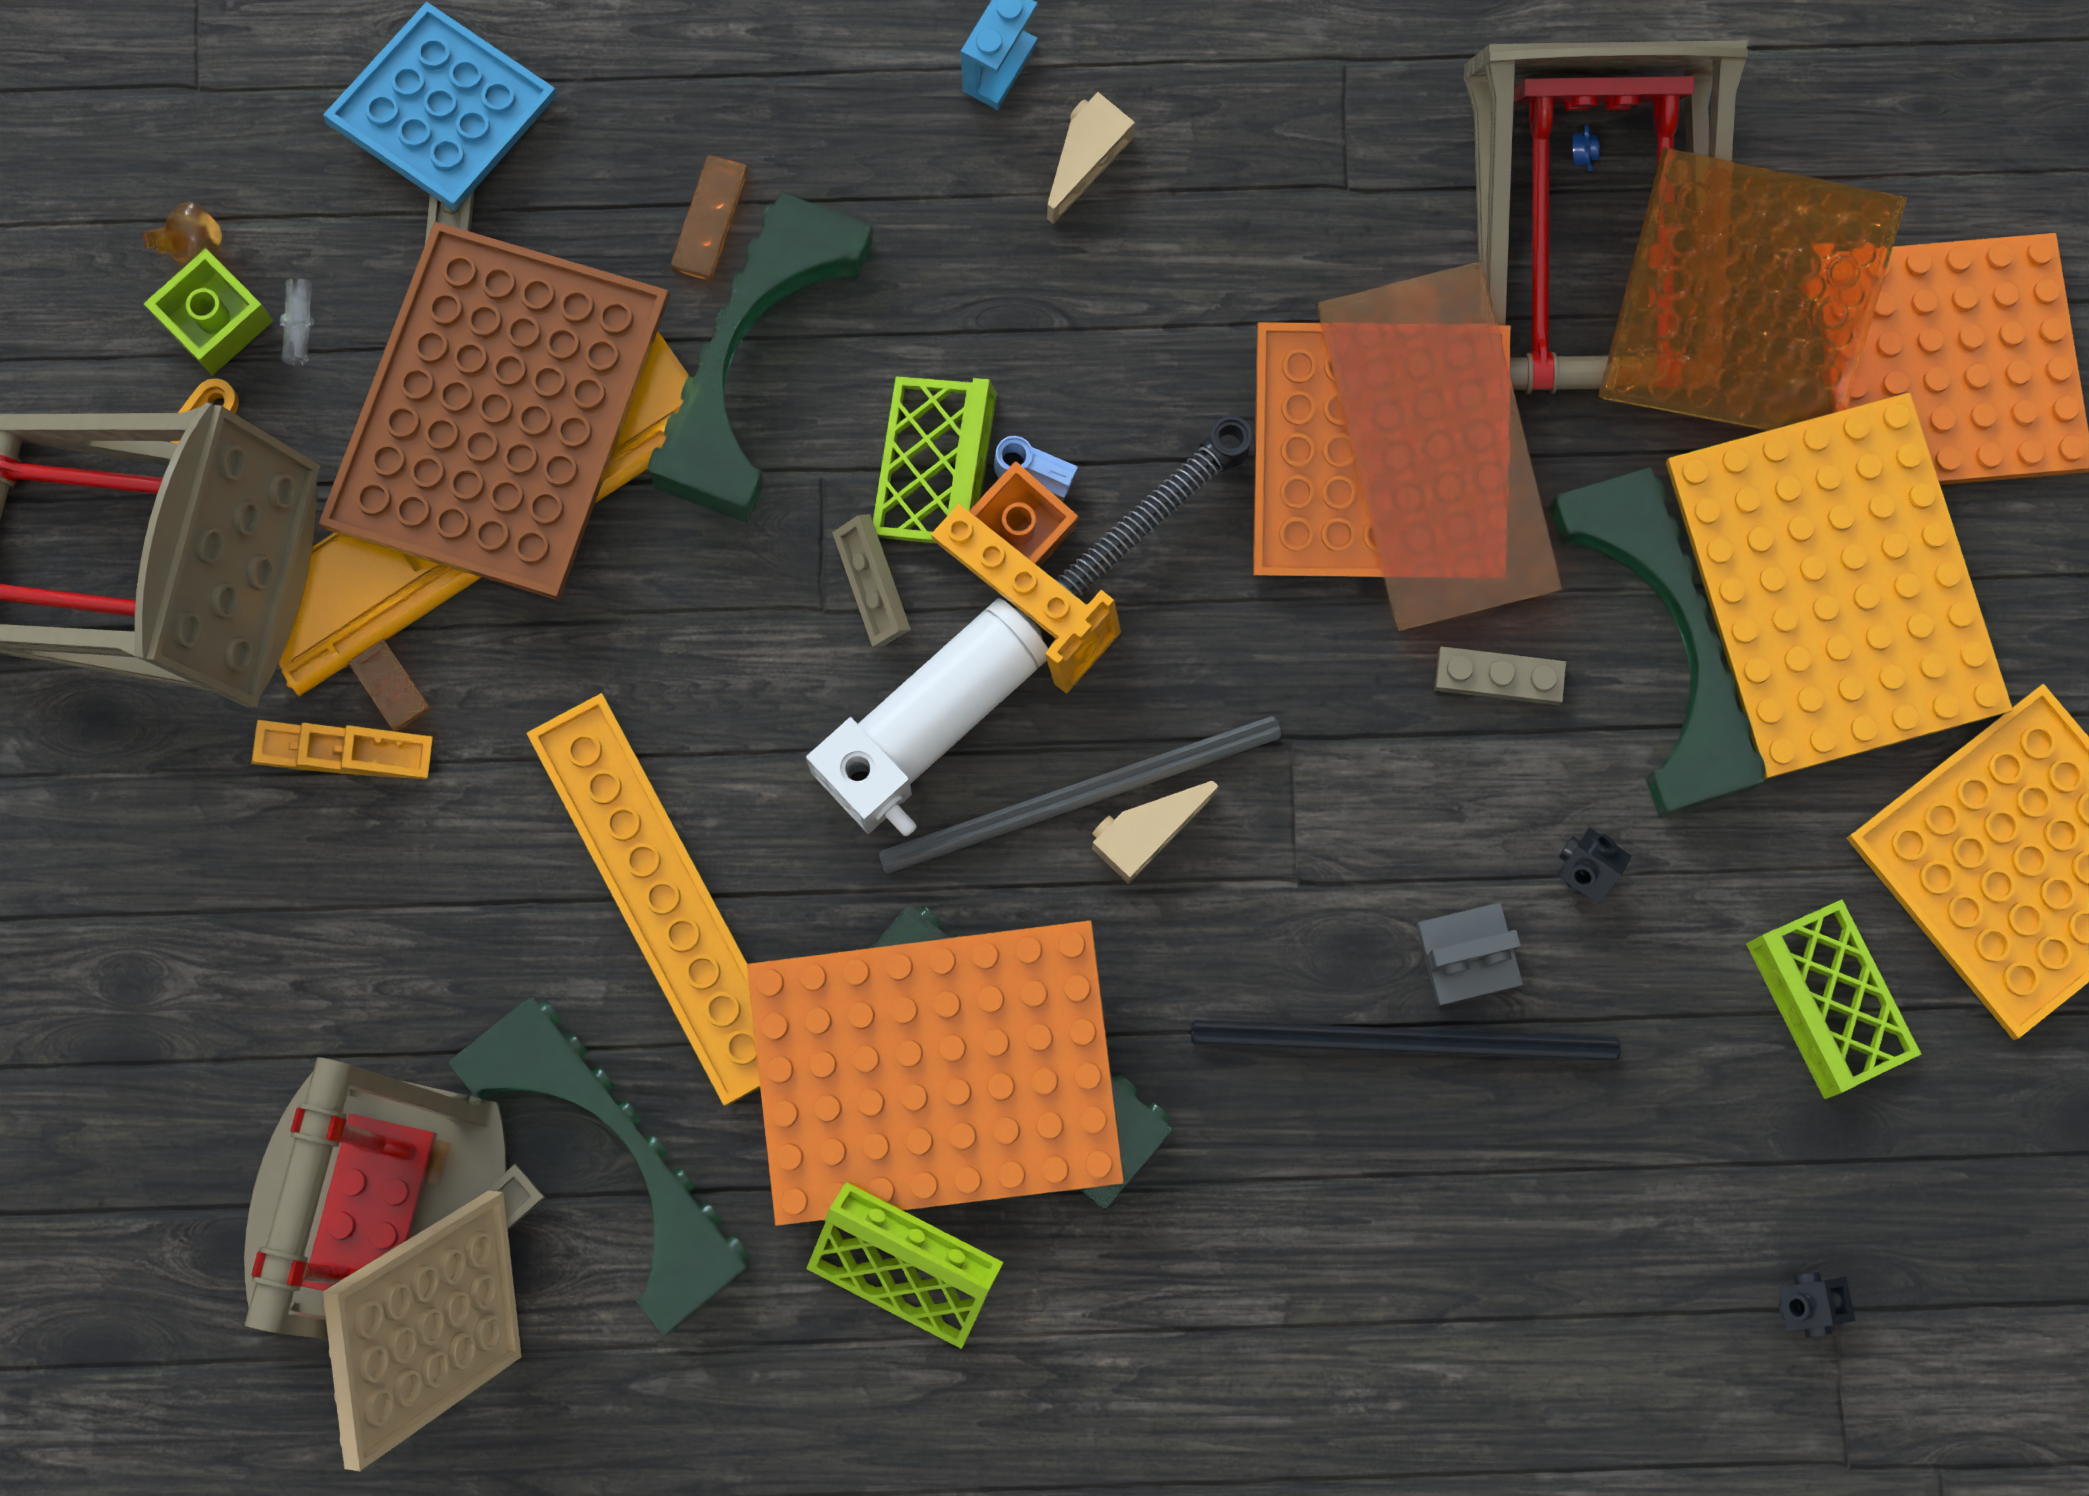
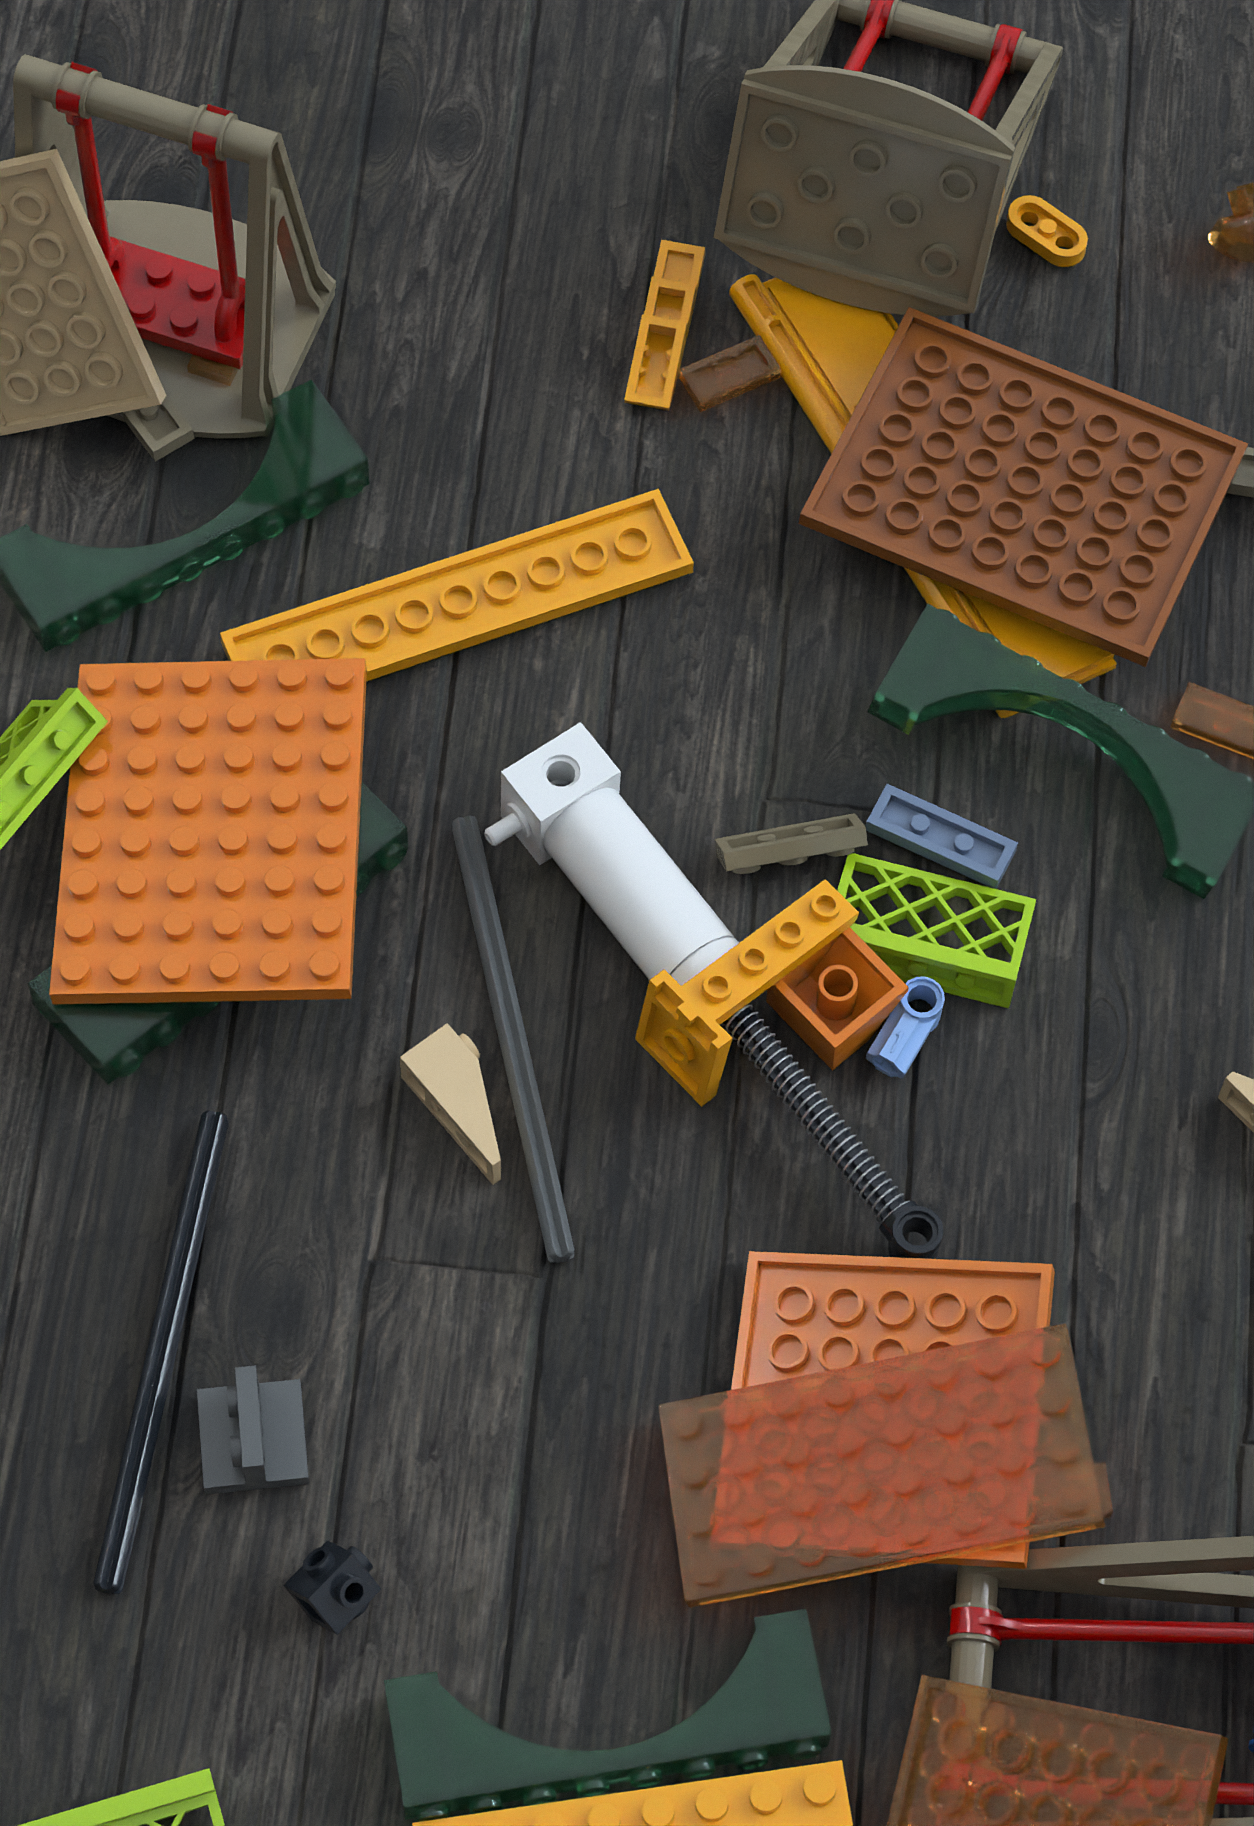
camera: 95 degrees right, 15 degrees down
lime brick [144,248,274,376] -> none
clear pin [280,278,314,365] -> none
dark tan plate [1434,646,1566,706] -> none
none -> sand blue plate [866,784,1018,889]

